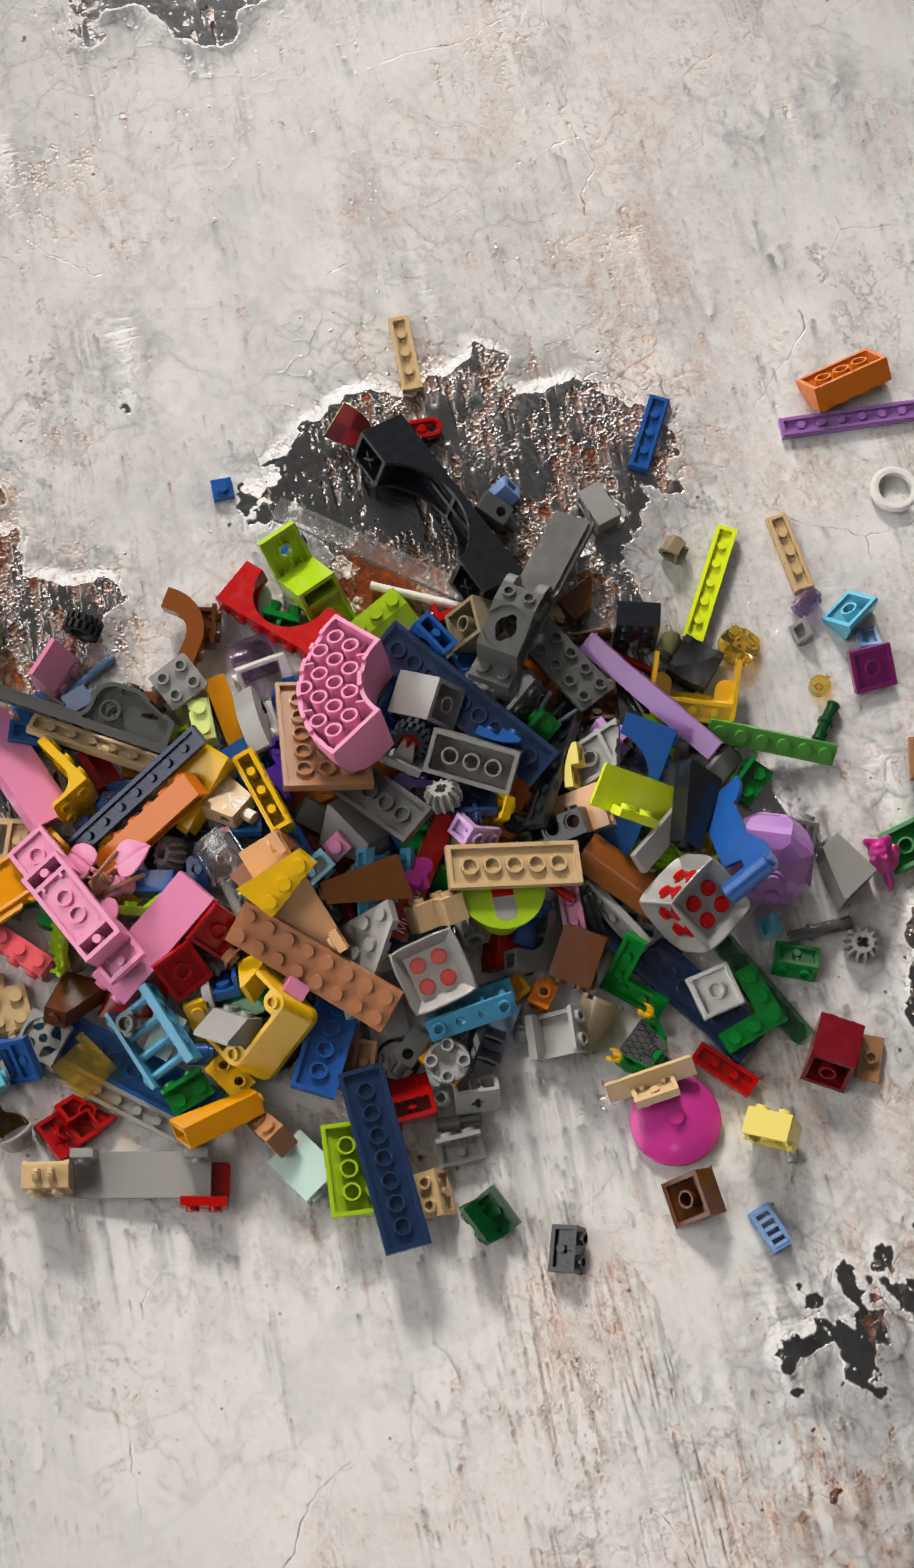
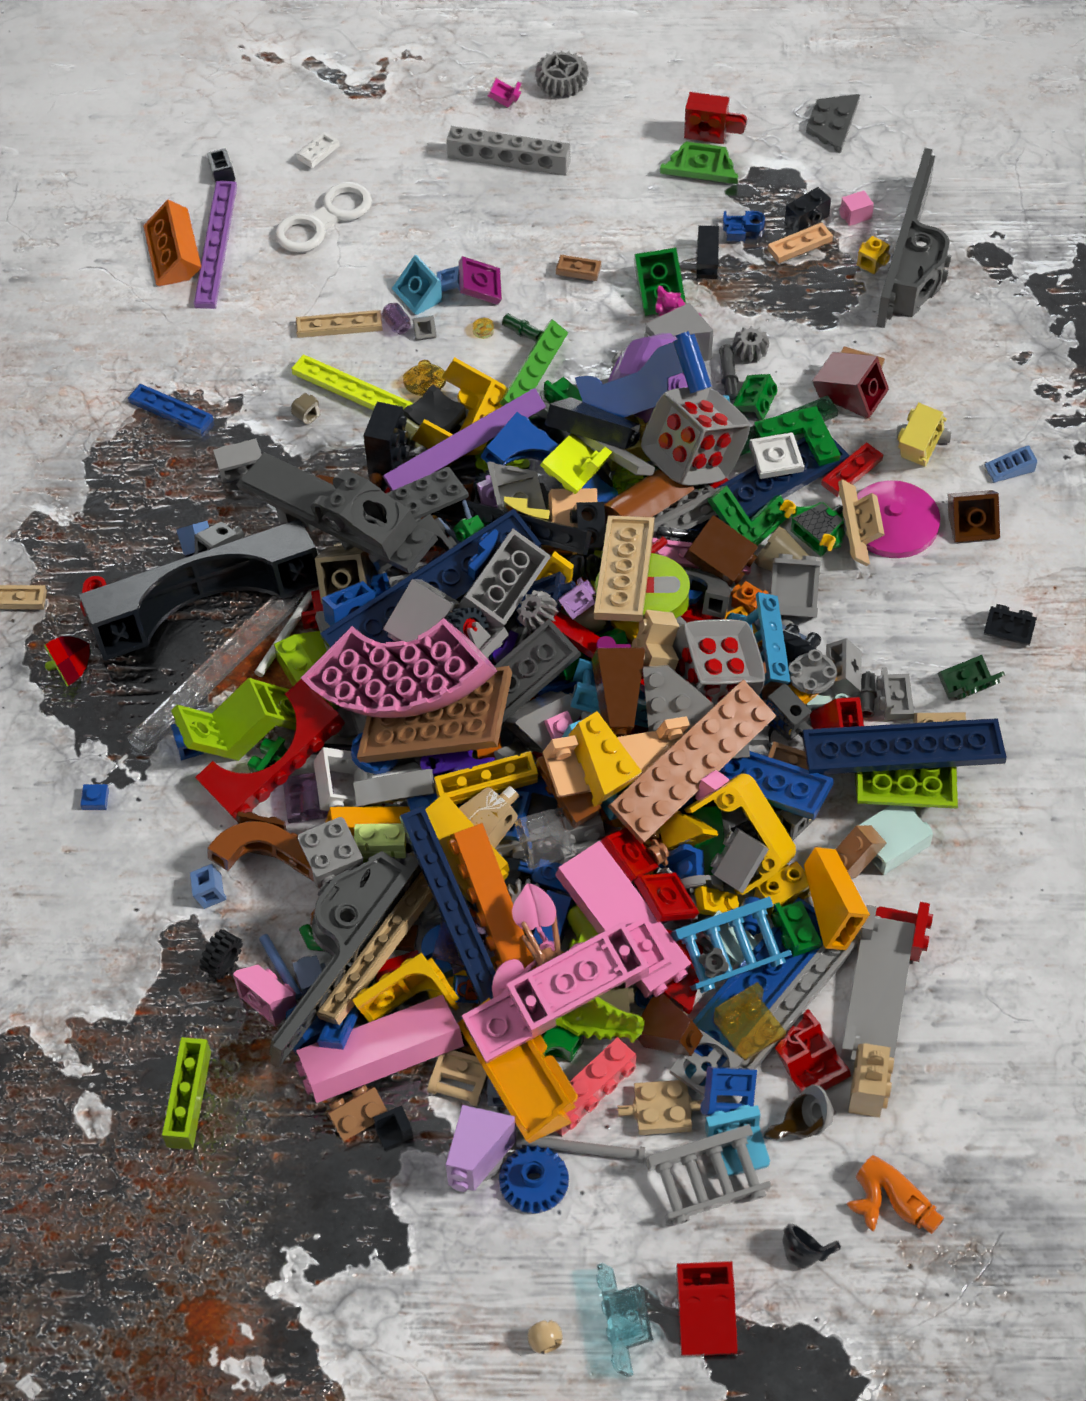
camera: 75 degrees left, 15 degrees down
none -> medium blue brick [190,864,227,909]

